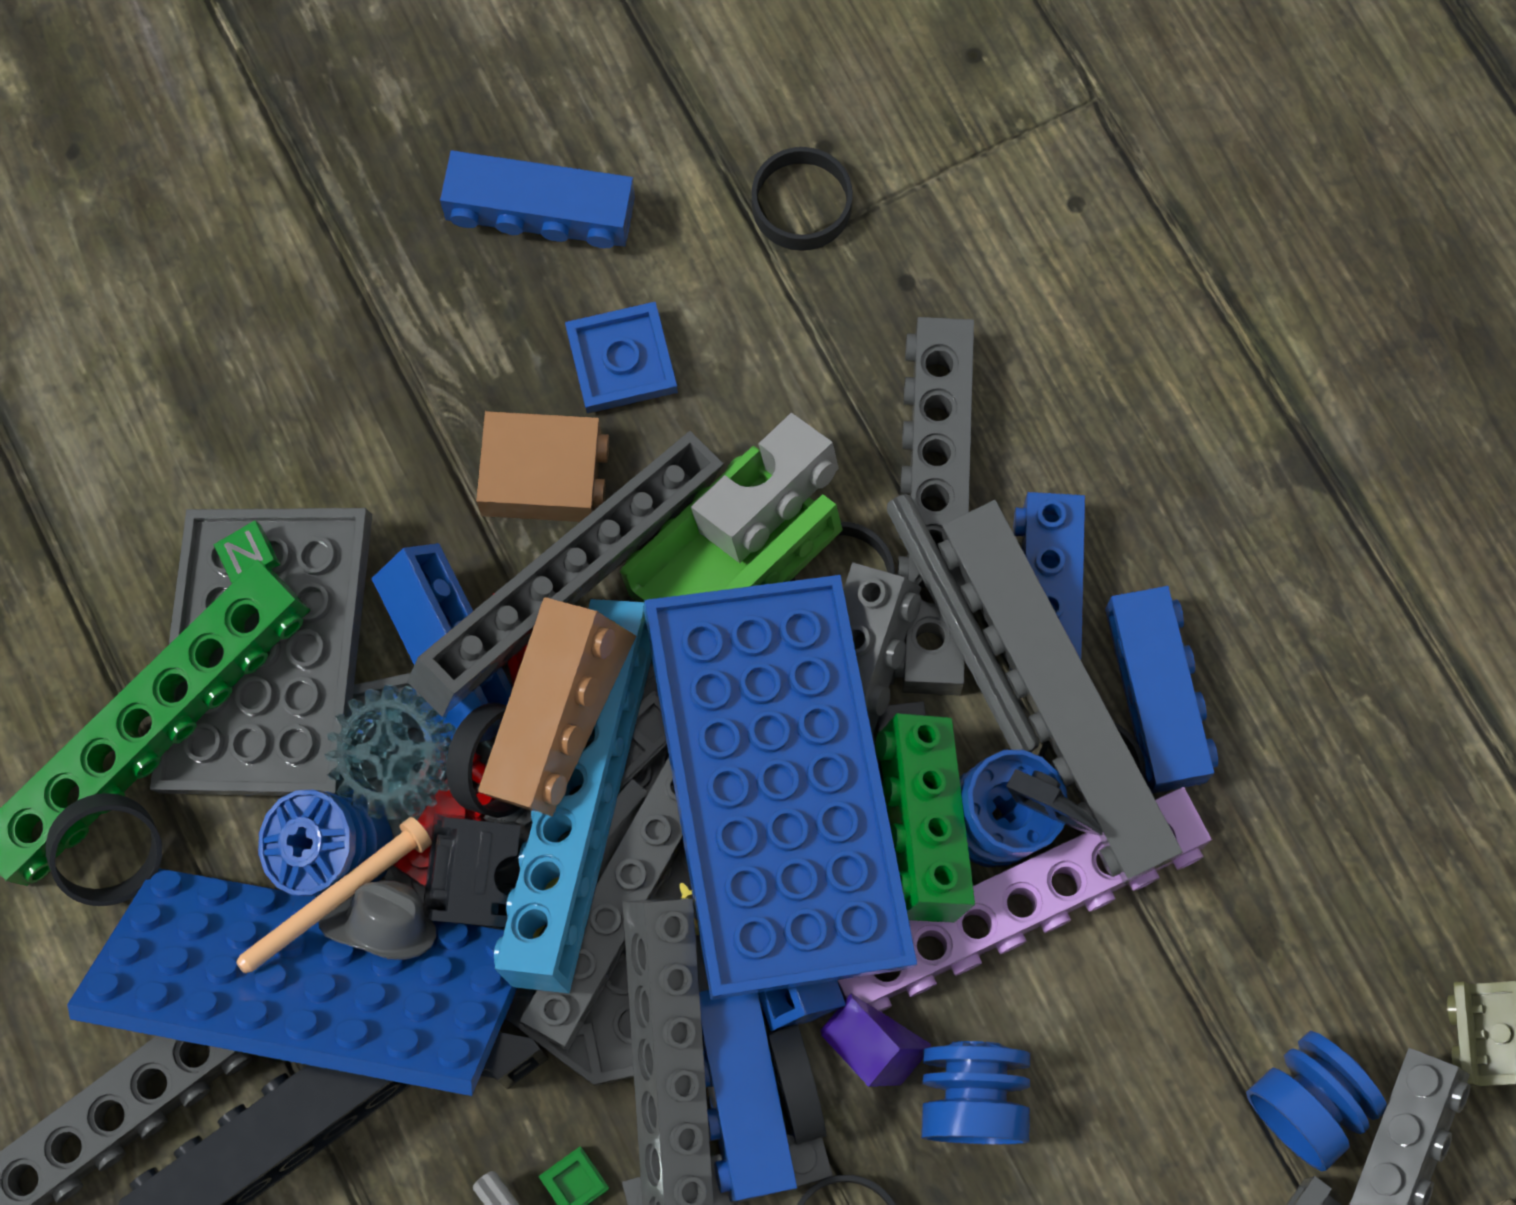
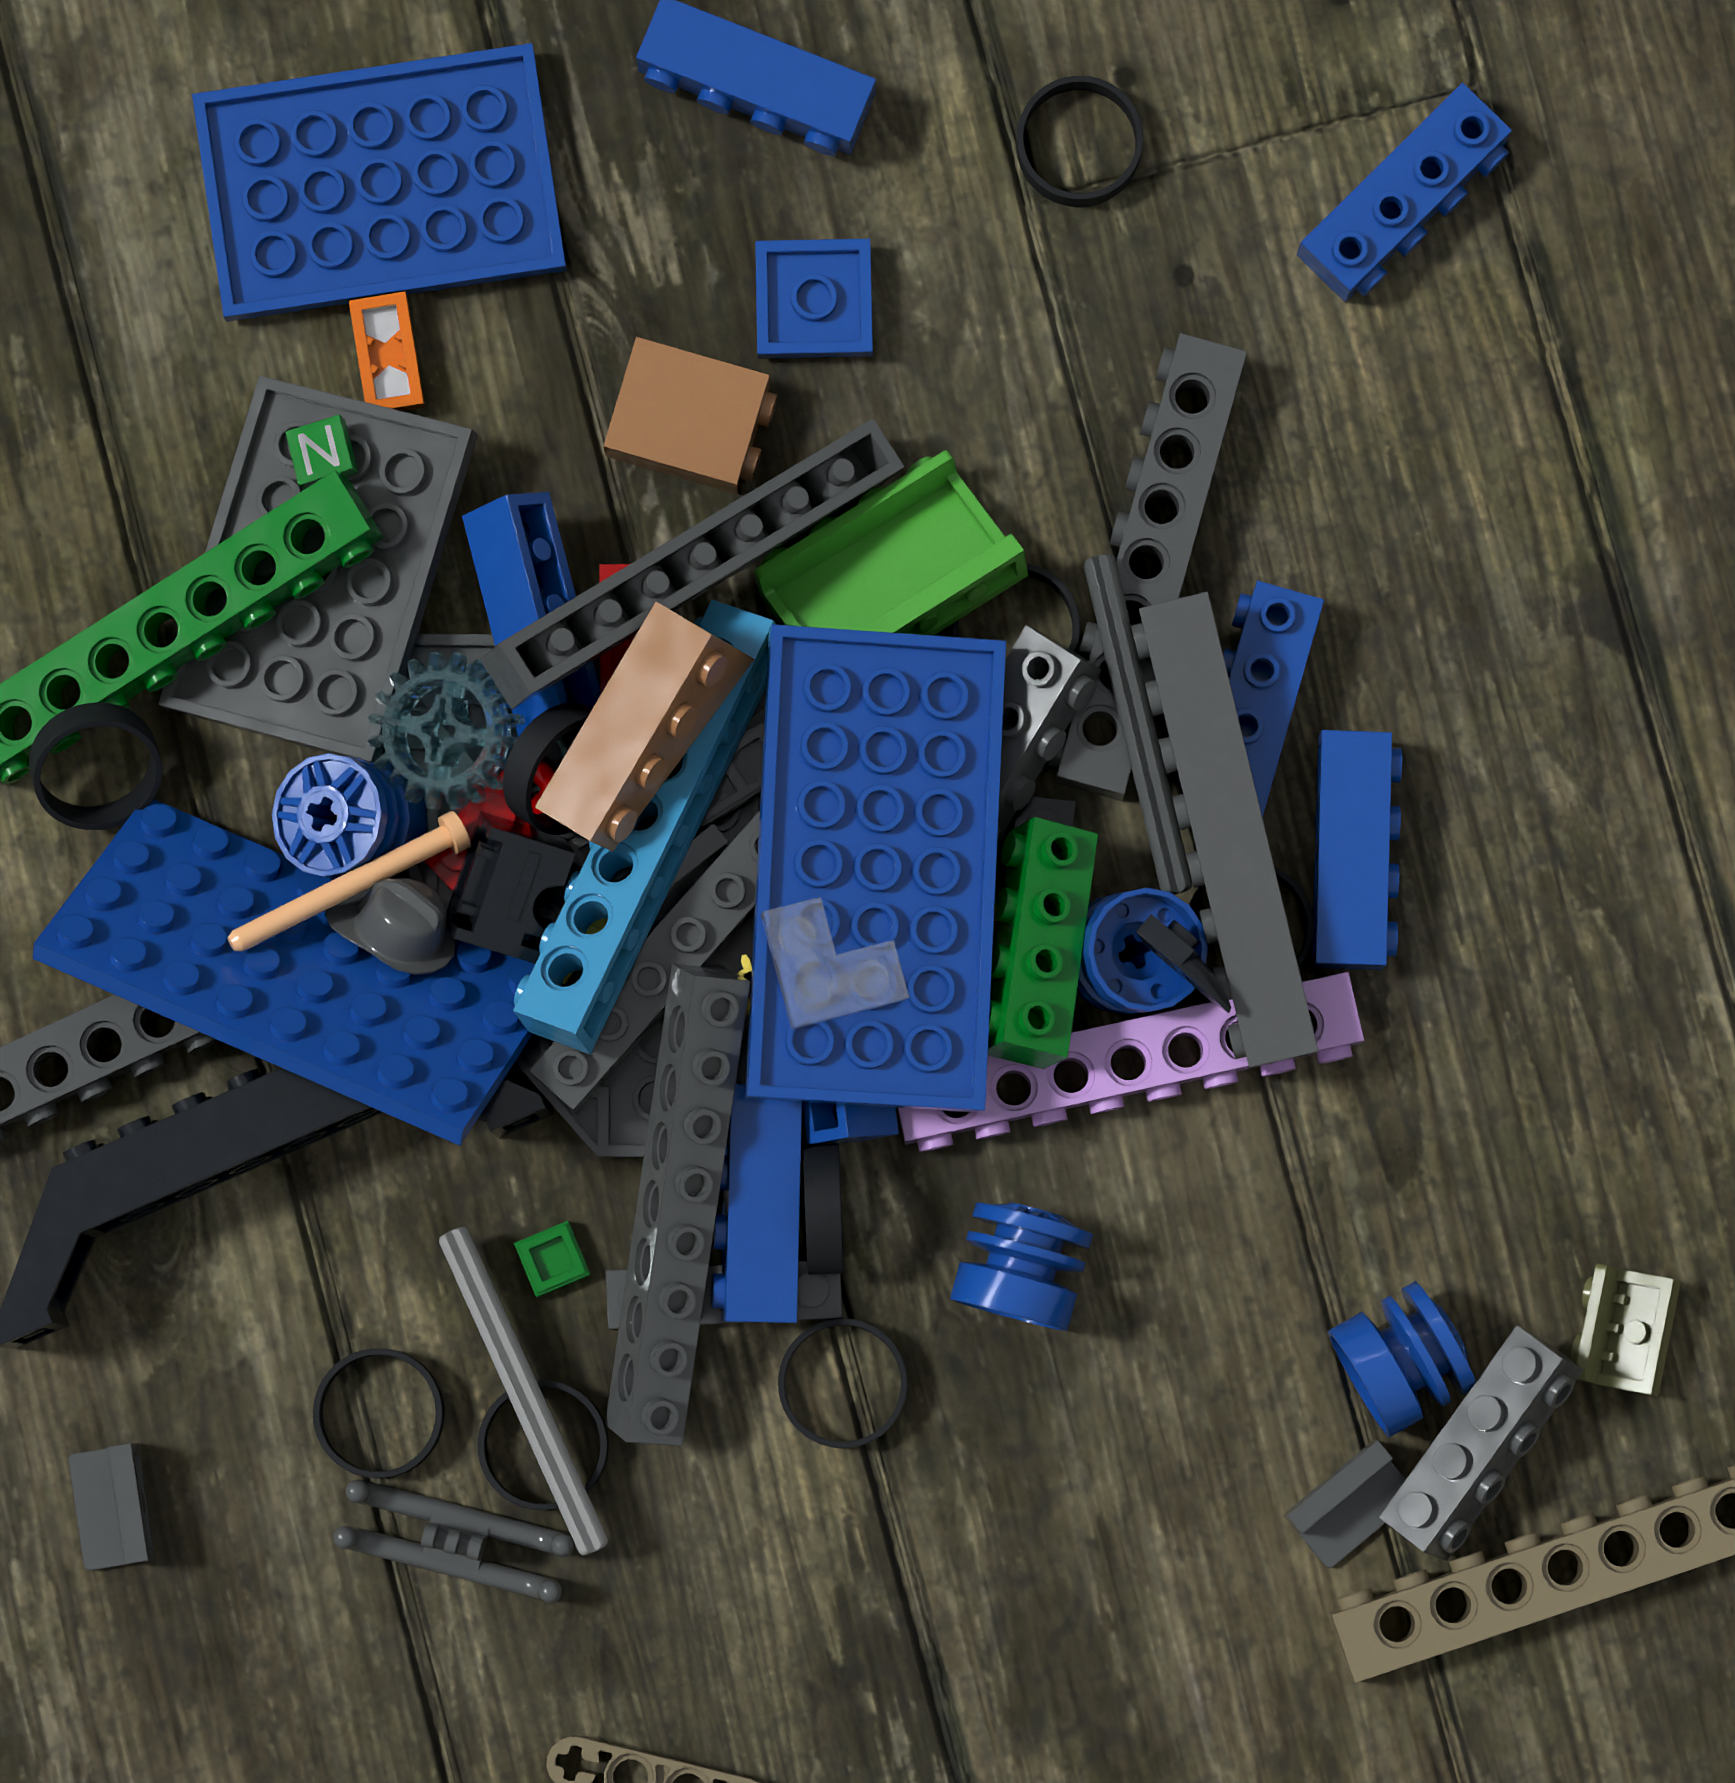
camera: 15 degrees right, 10 degrees up
light grey arch [691,413,839,563] -> none
dark purple slope [820,993,931,1087] -> none
none -> blue plate [192,43,567,322]
none -> orange piece [349,291,426,411]
none -> clear plate [761,897,909,1030]
none -> blue brick [1296,82,1512,302]

